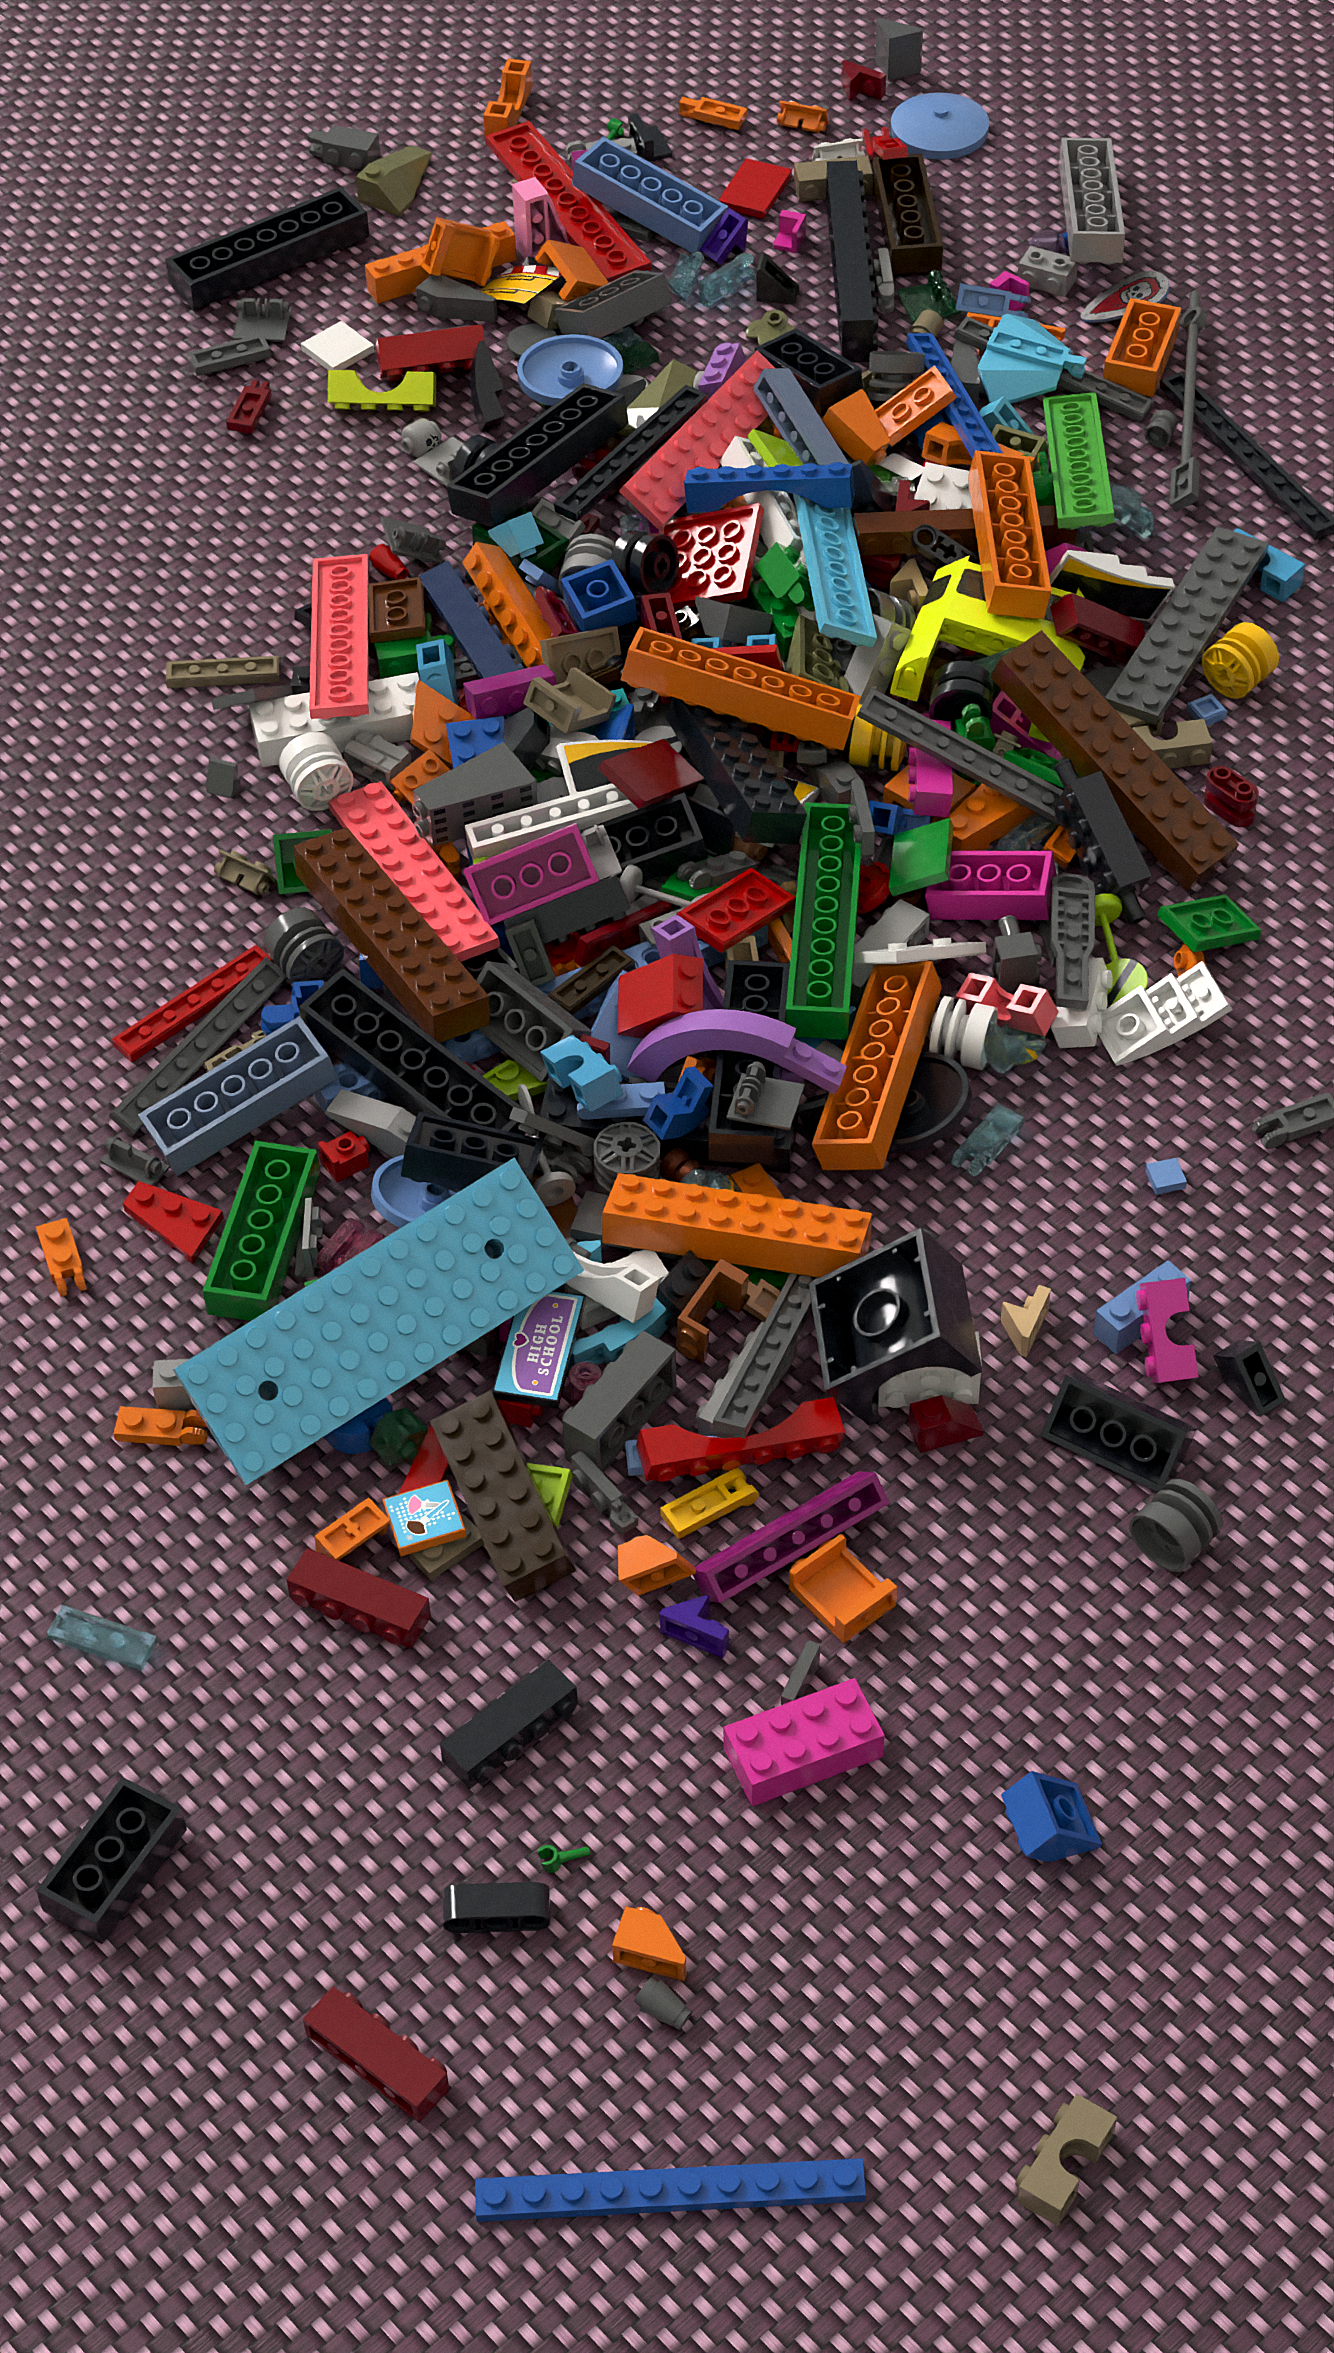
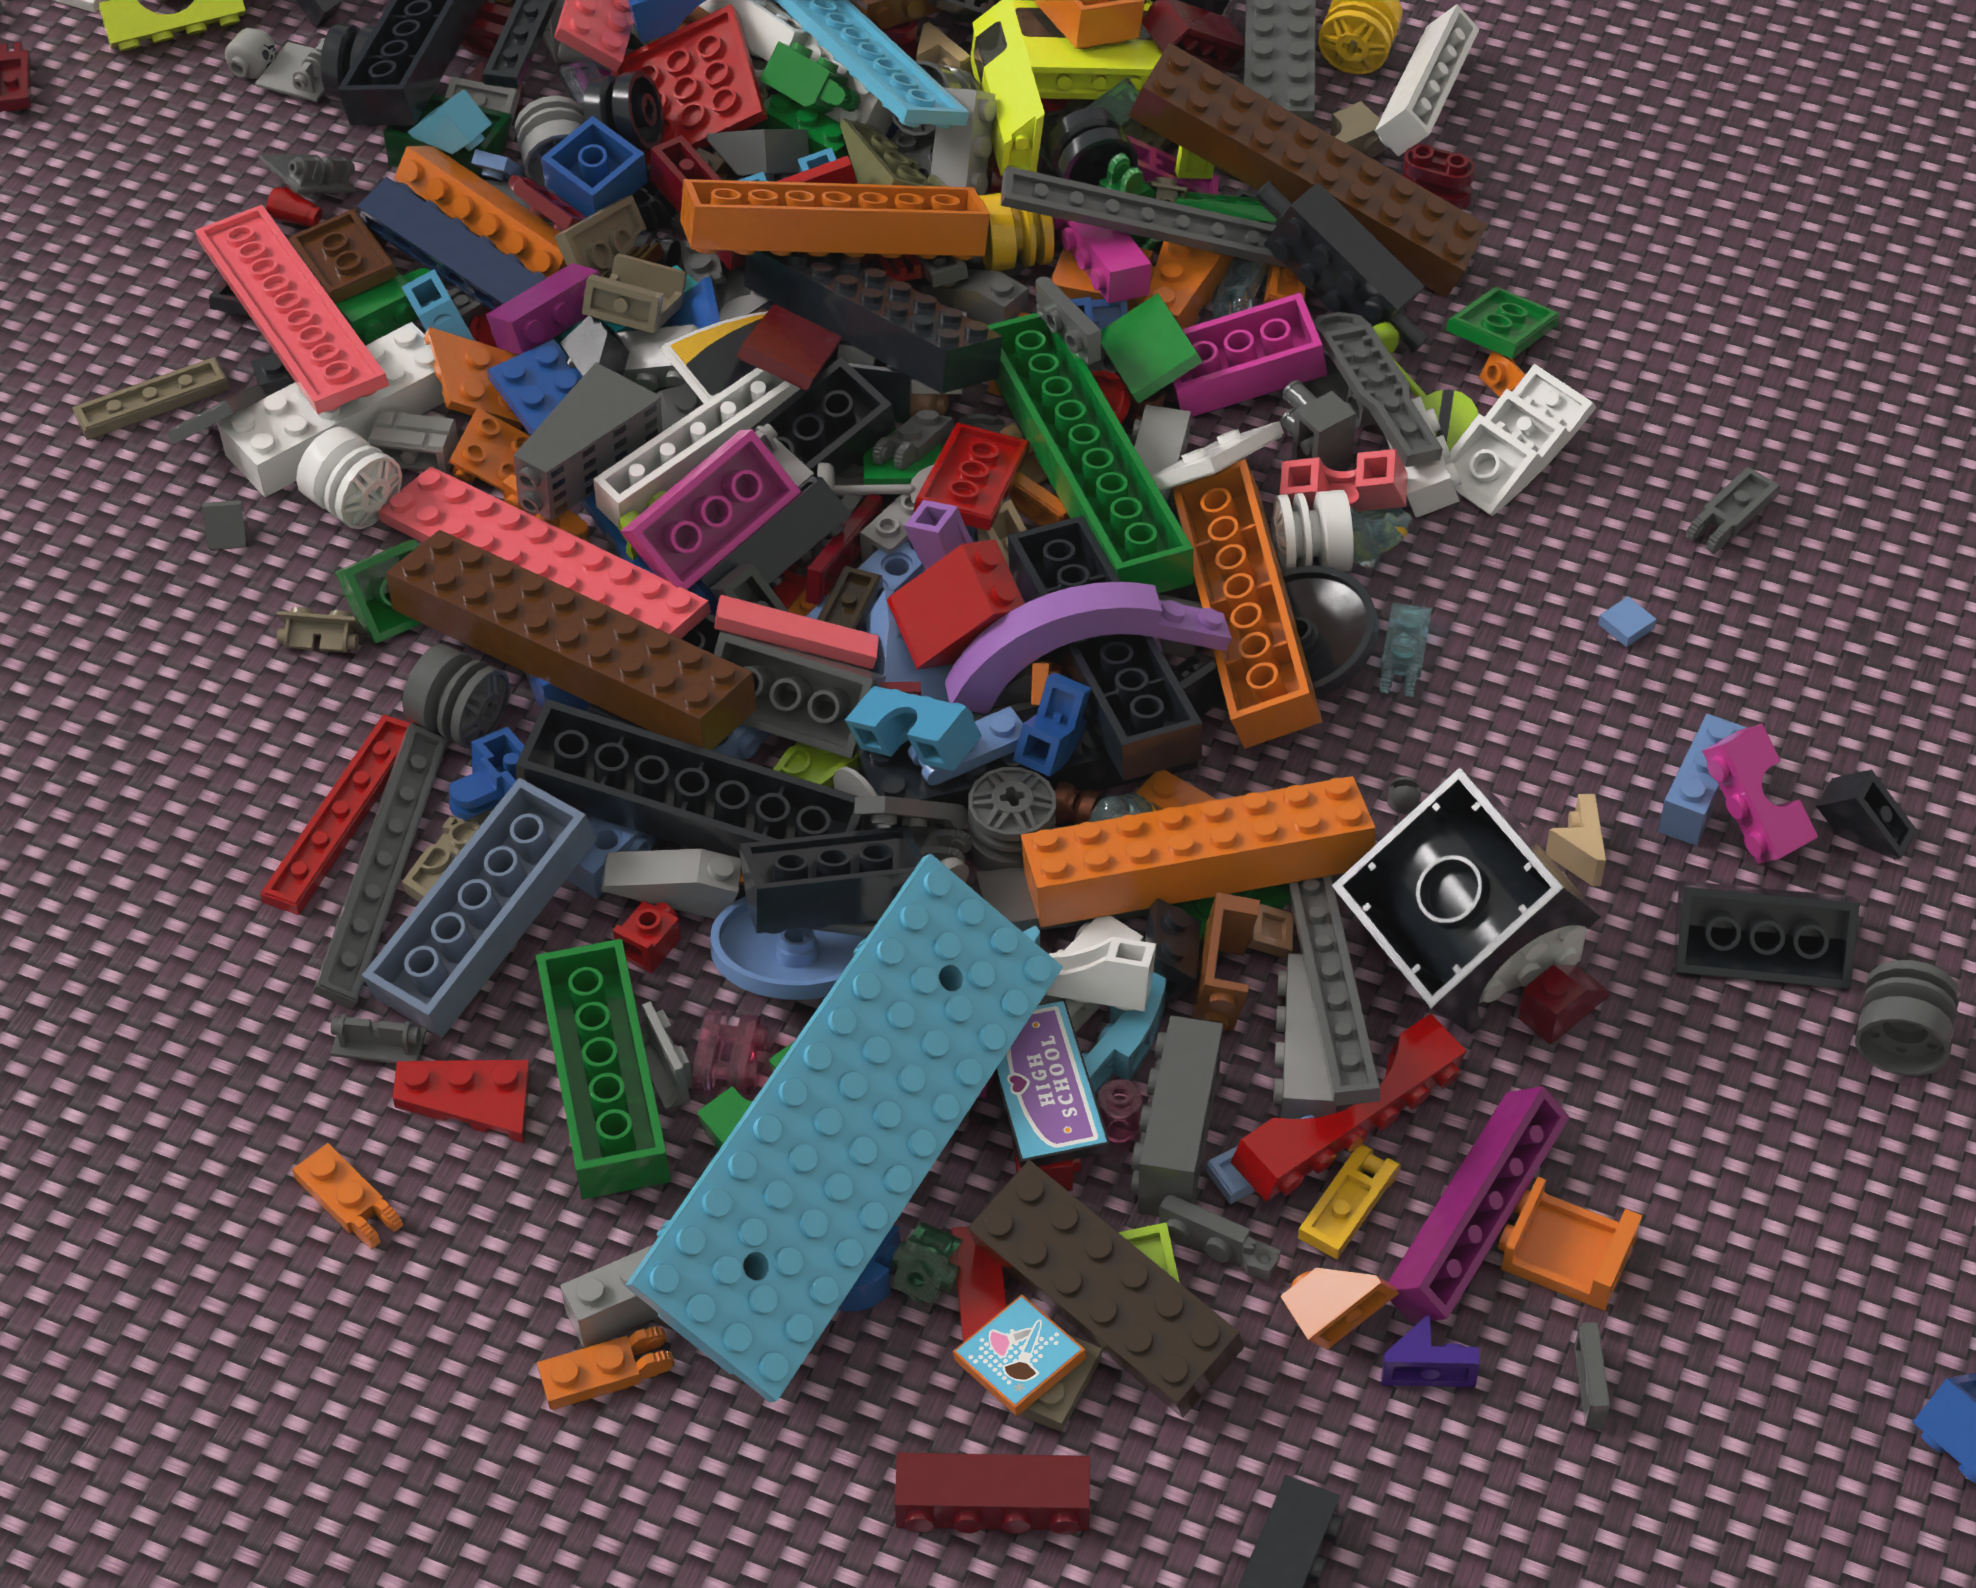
camera: 25 degrees left, 0 degrees up
orange hinge [314,1497,390,1561] -> none
dark pink brick [723,1678,885,1807] -> none
dark grey hinge [727,1062,805,1130] -> none
medium blue tile [1187,694,1227,726] -> none
none -> coral tile [714,595,879,669]
none -> white brick [1375,4,1479,157]

